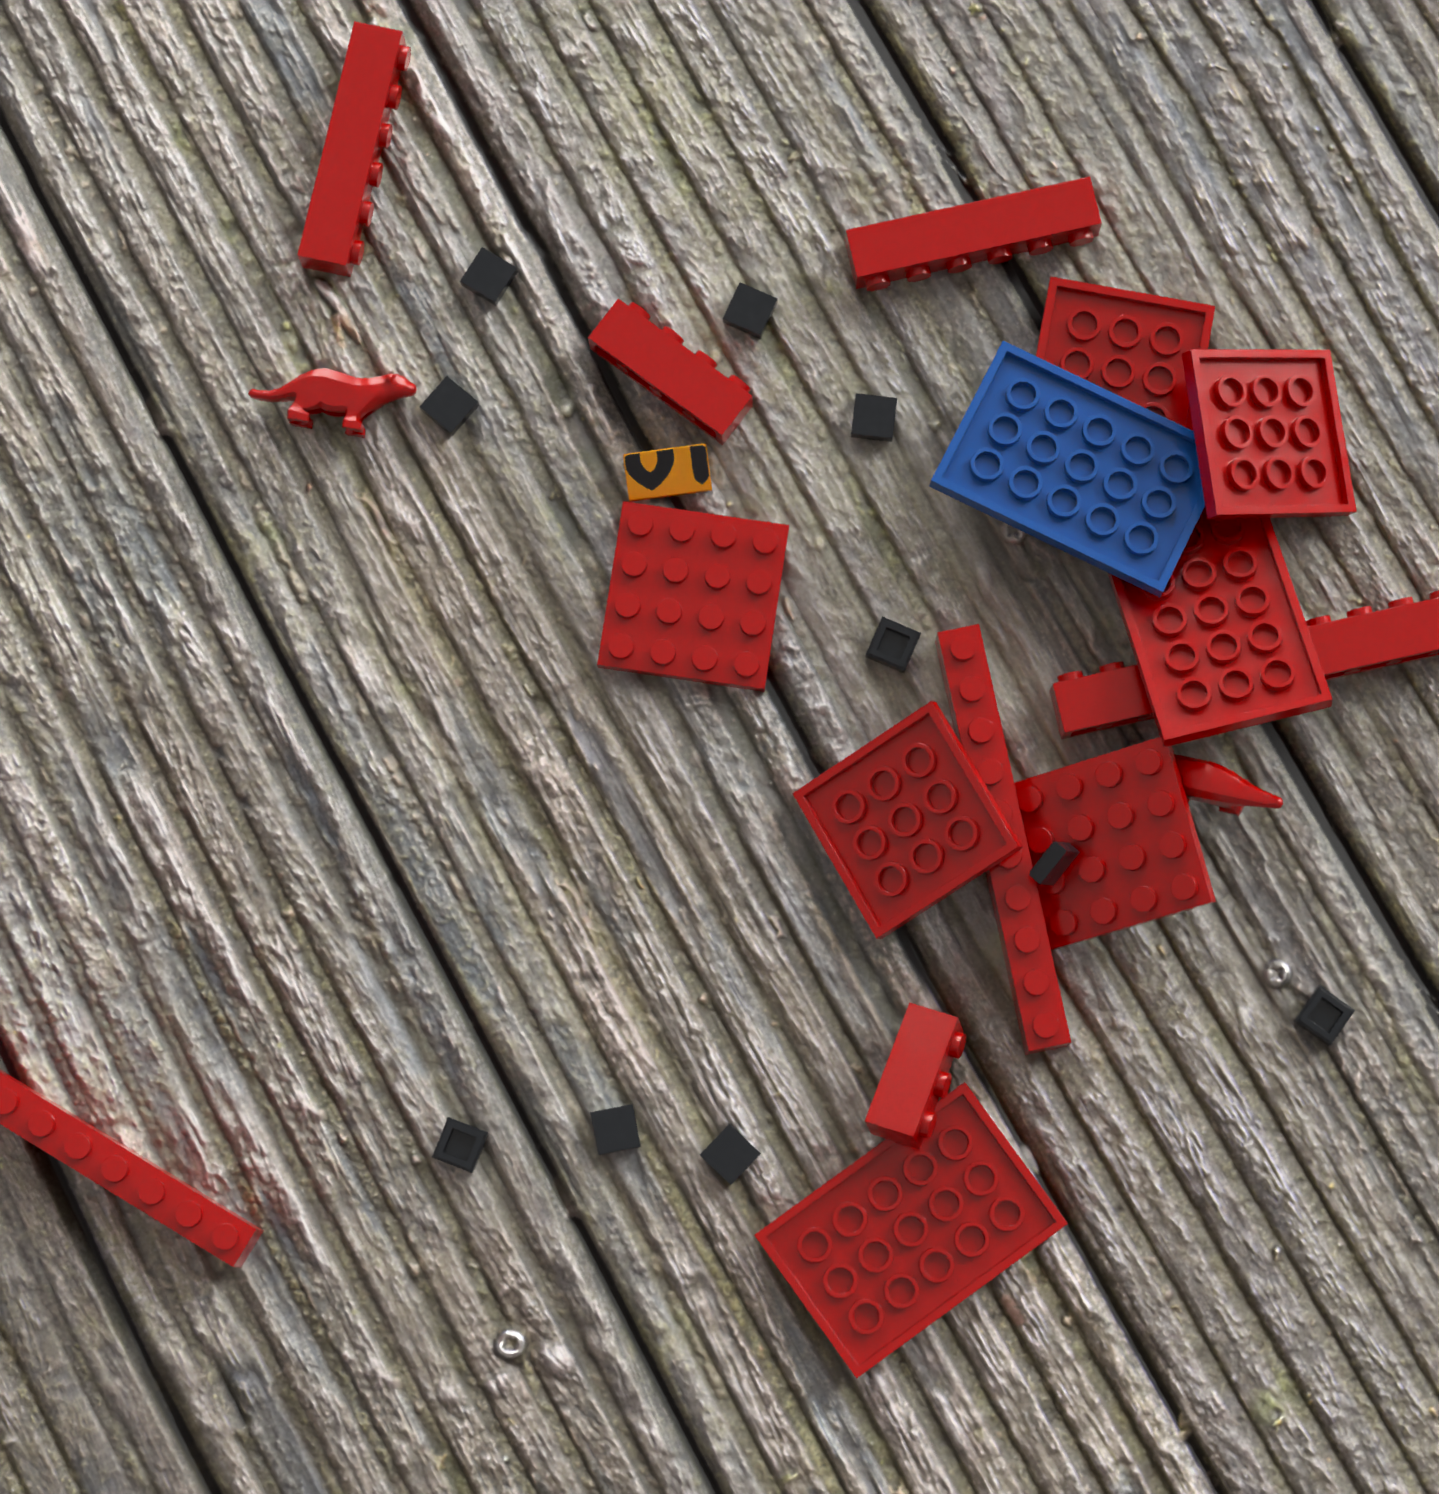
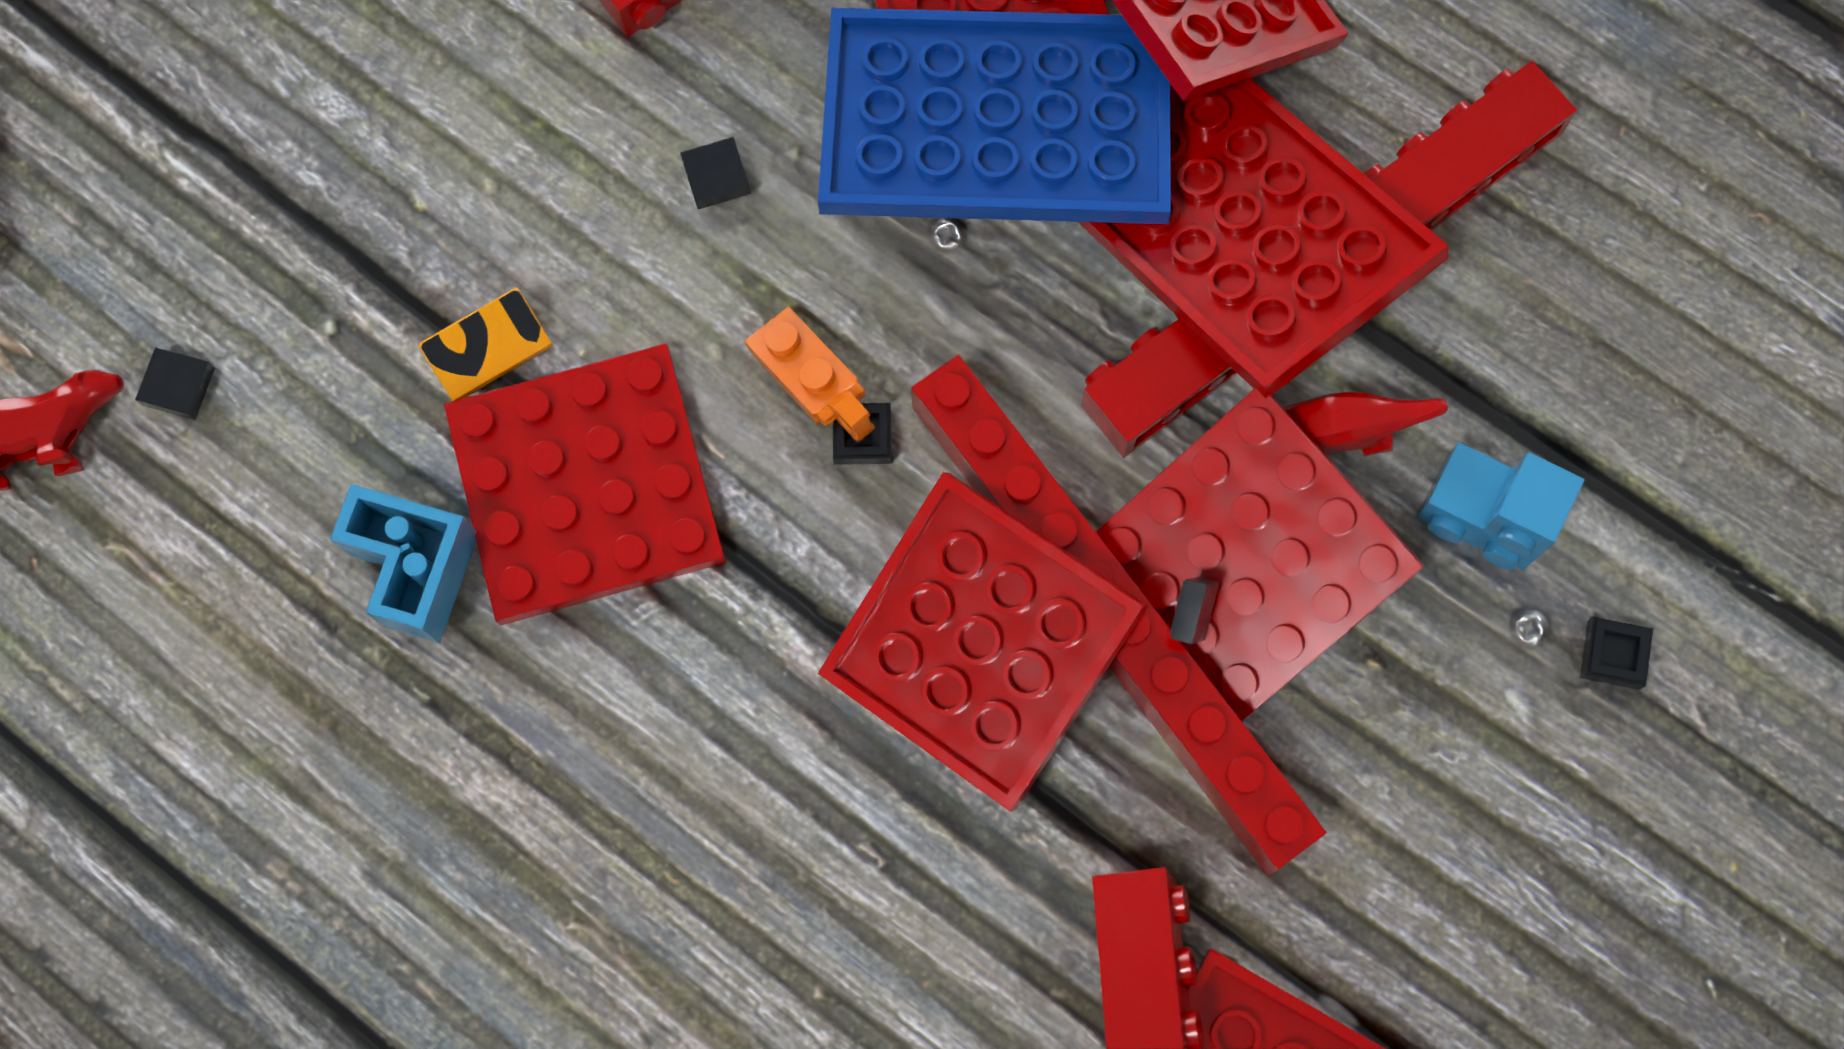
camera: 25 degrees left, 5 degrees down
black tile [460,247,518,306] -> none
red brick [588,299,753,445] -> none
black tile [723,282,778,339] -> none
none -> dark azure brick [330,484,476,643]
none -> orange hinge [744,306,875,443]
none -> dark azure brick [1416,442,1585,570]

